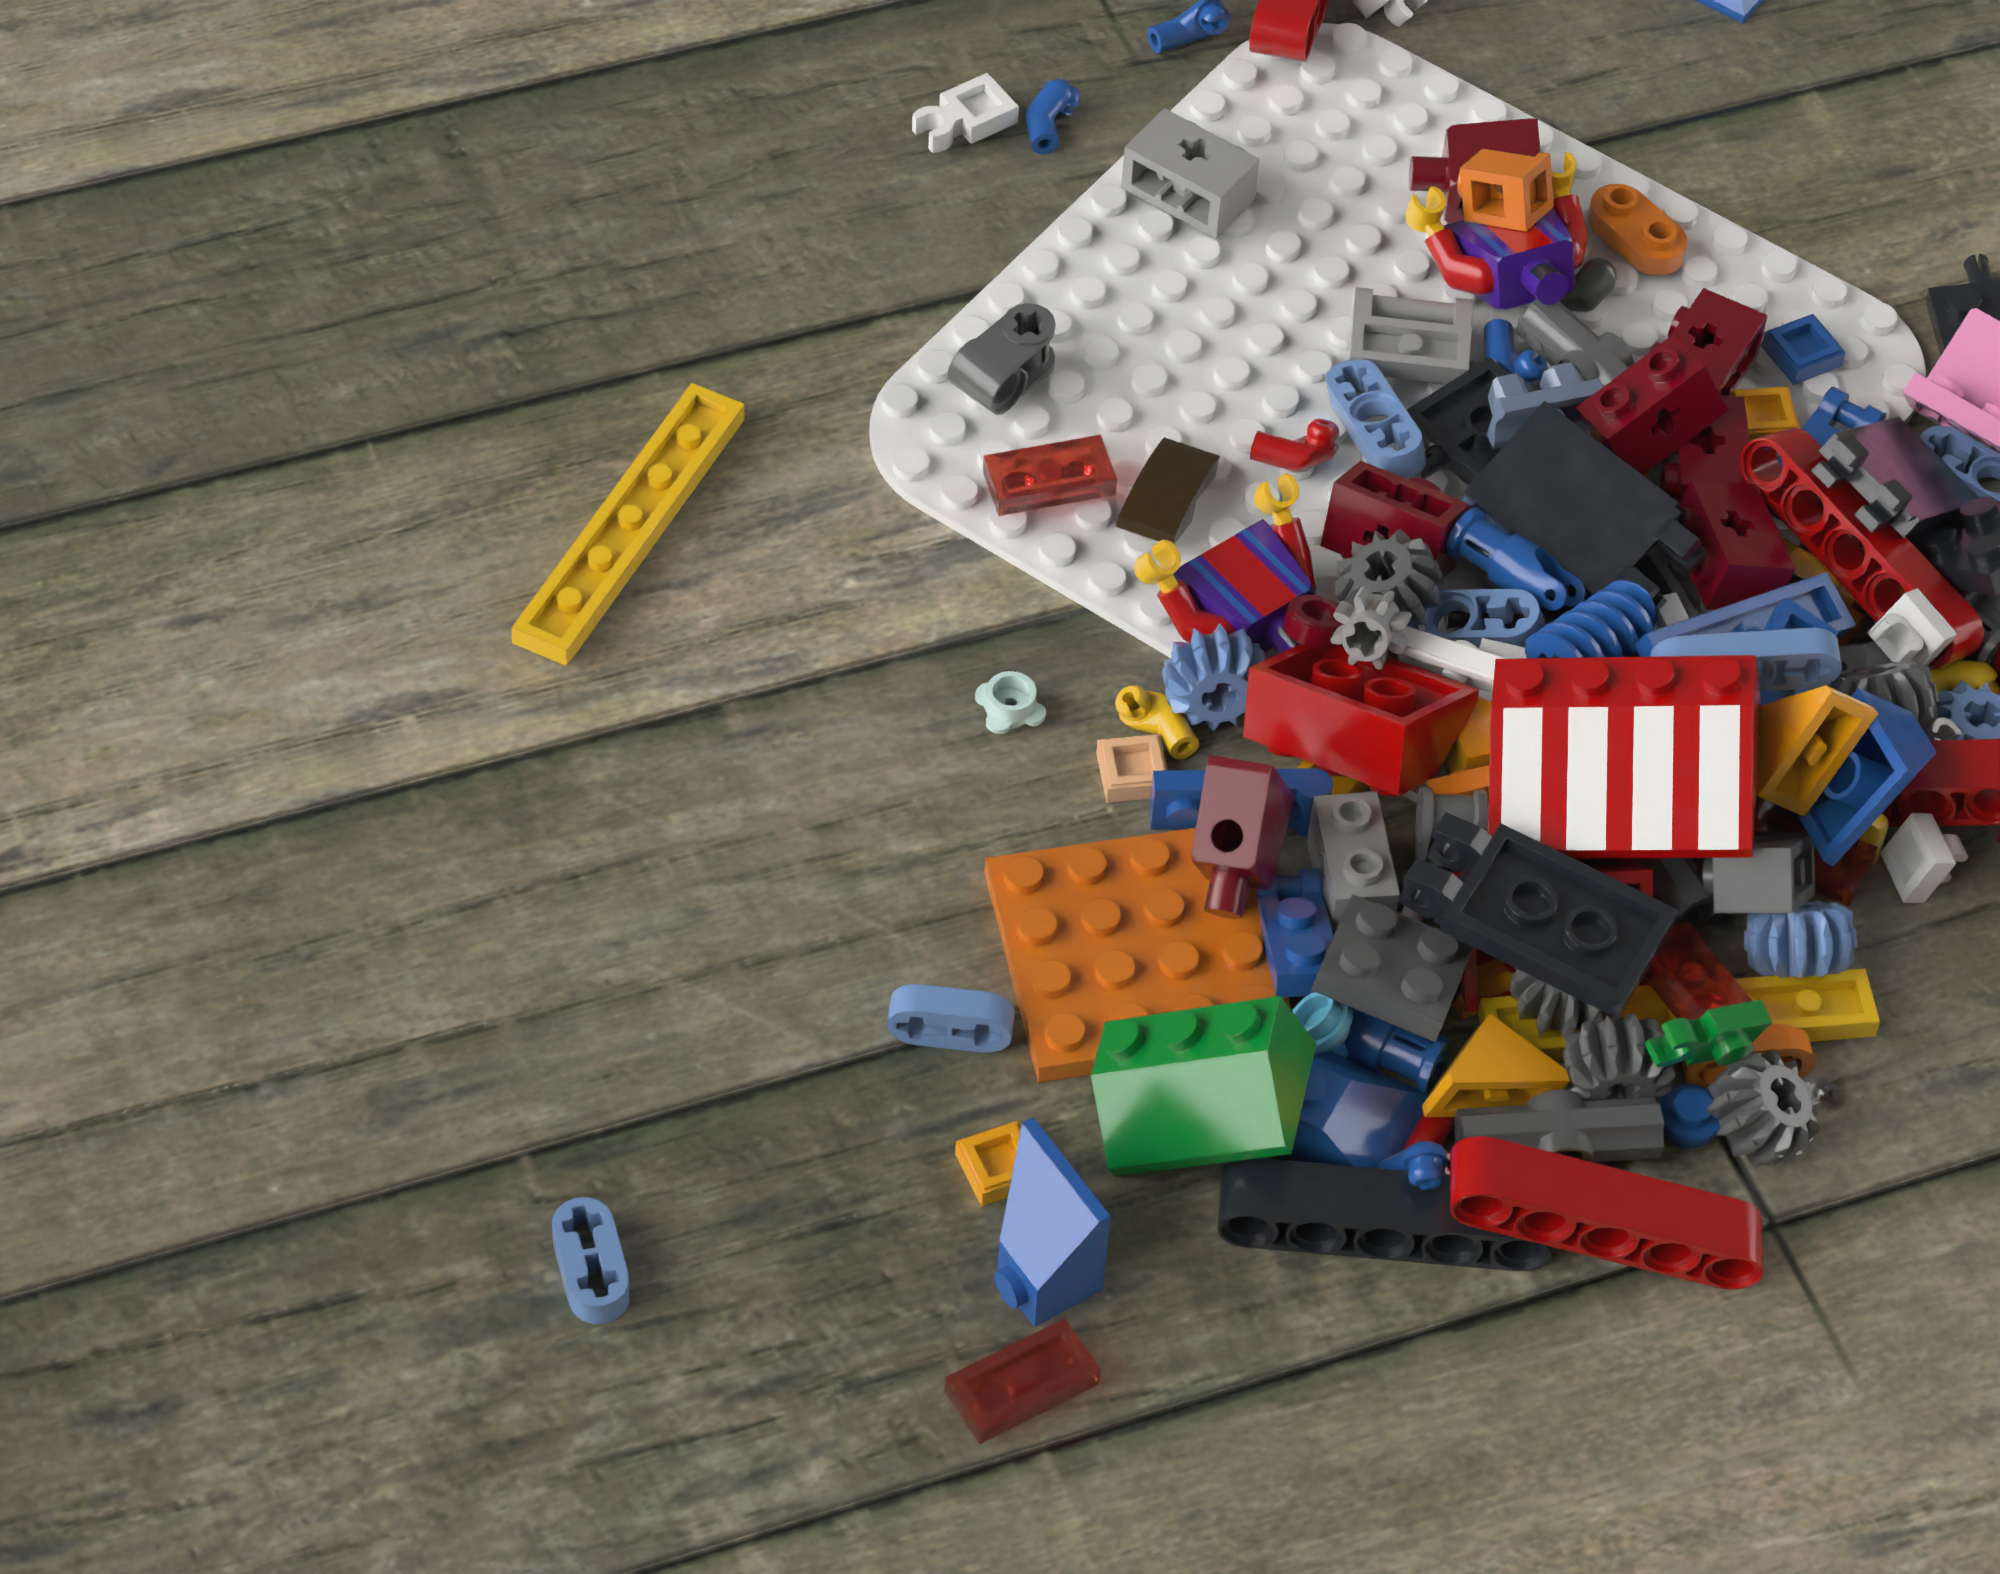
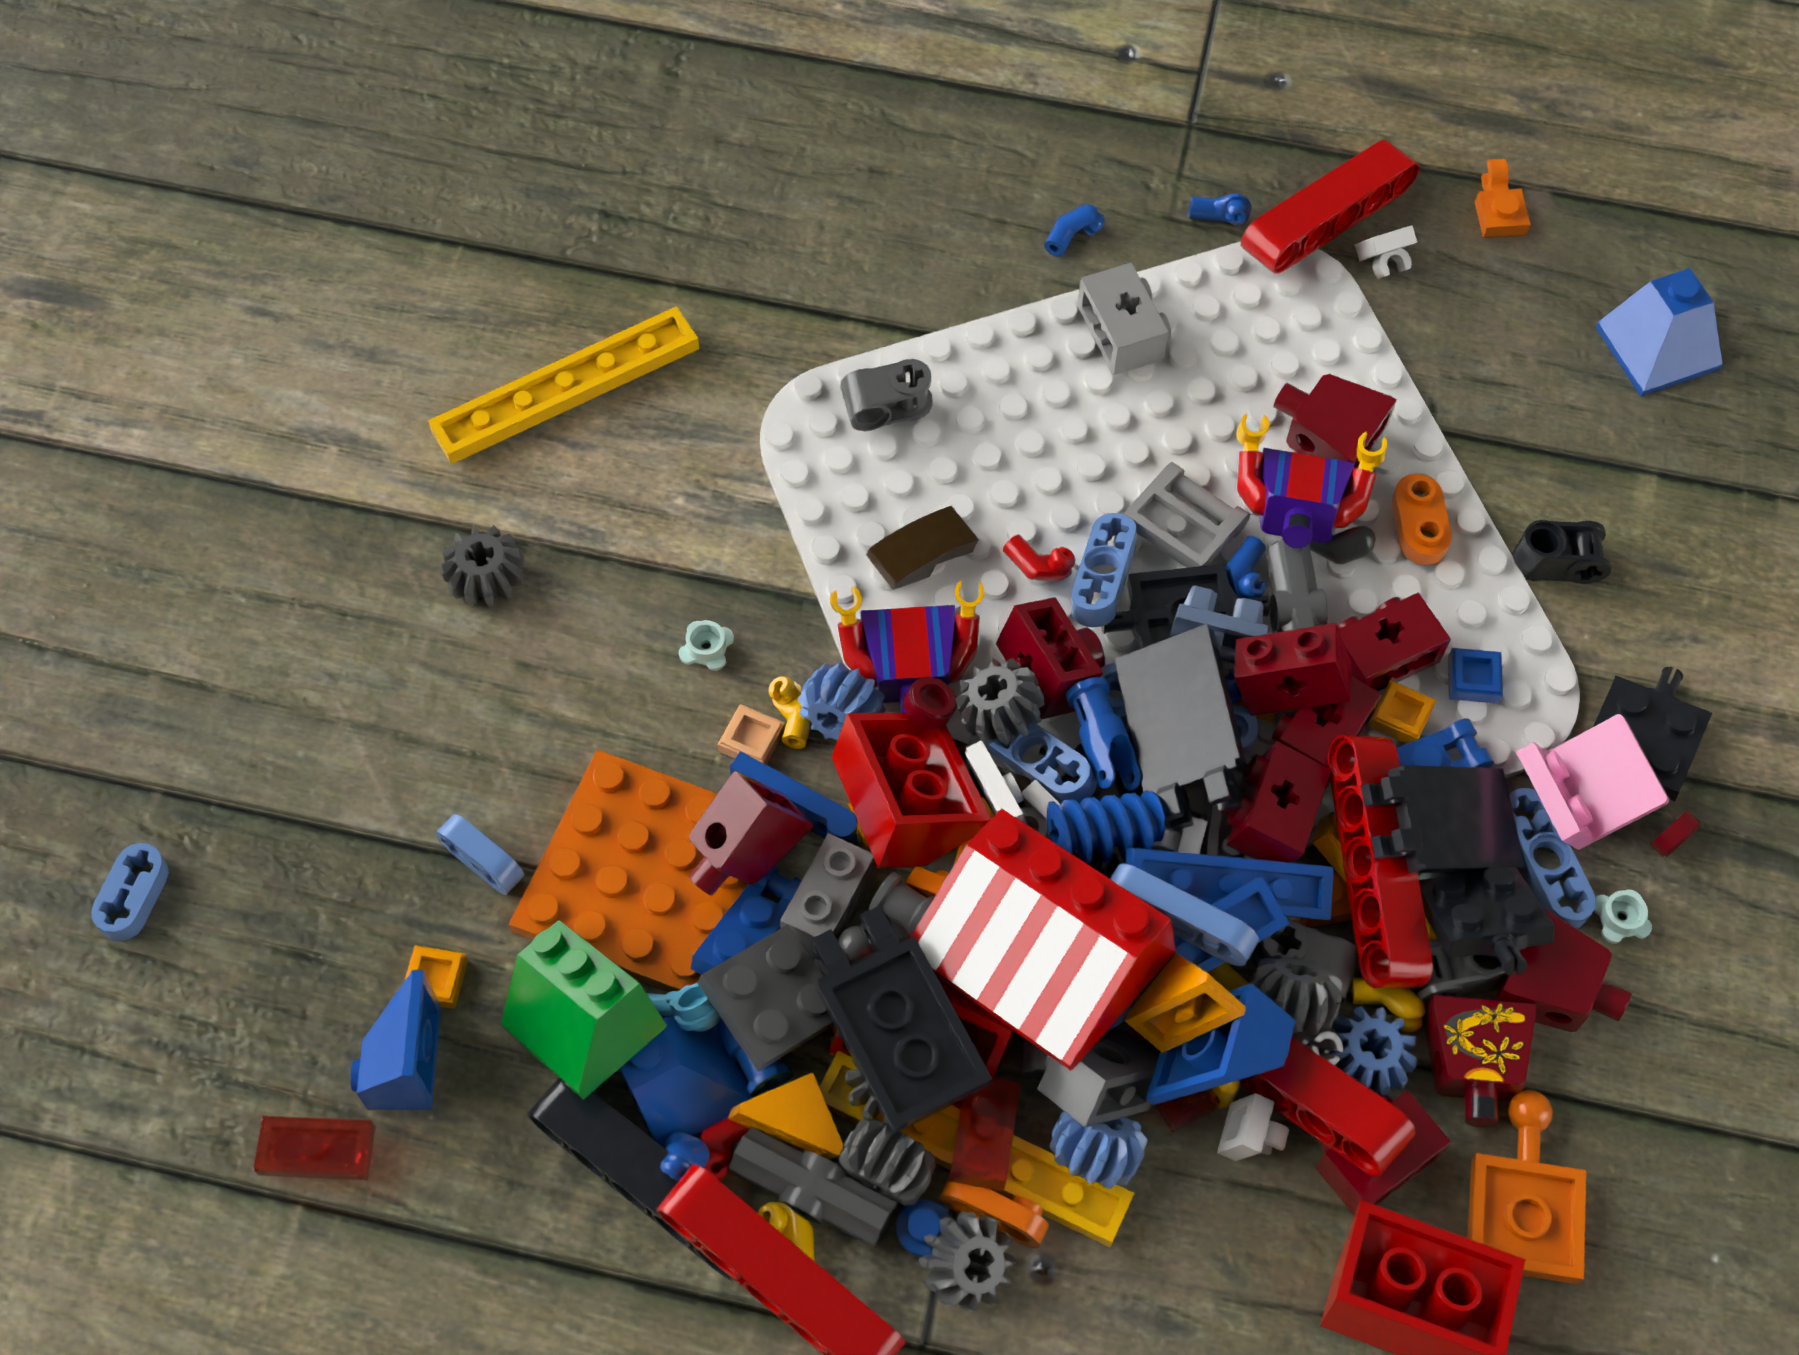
camera: 35 degrees right, 10 degrees up
white plate [912,73,1019,153] -> none
clear red plate [982,435,1117,516] -> none
light grey gear [1330,586,1412,670] -> none
orange brick [1457,149,1554,232] -> none
green plate [1645,1000,1772,1067] -> none
white tile [1868,588,1958,666] -> none
none -> dark grey gear [441,525,525,608]
none -> black piece [1511,520,1611,584]

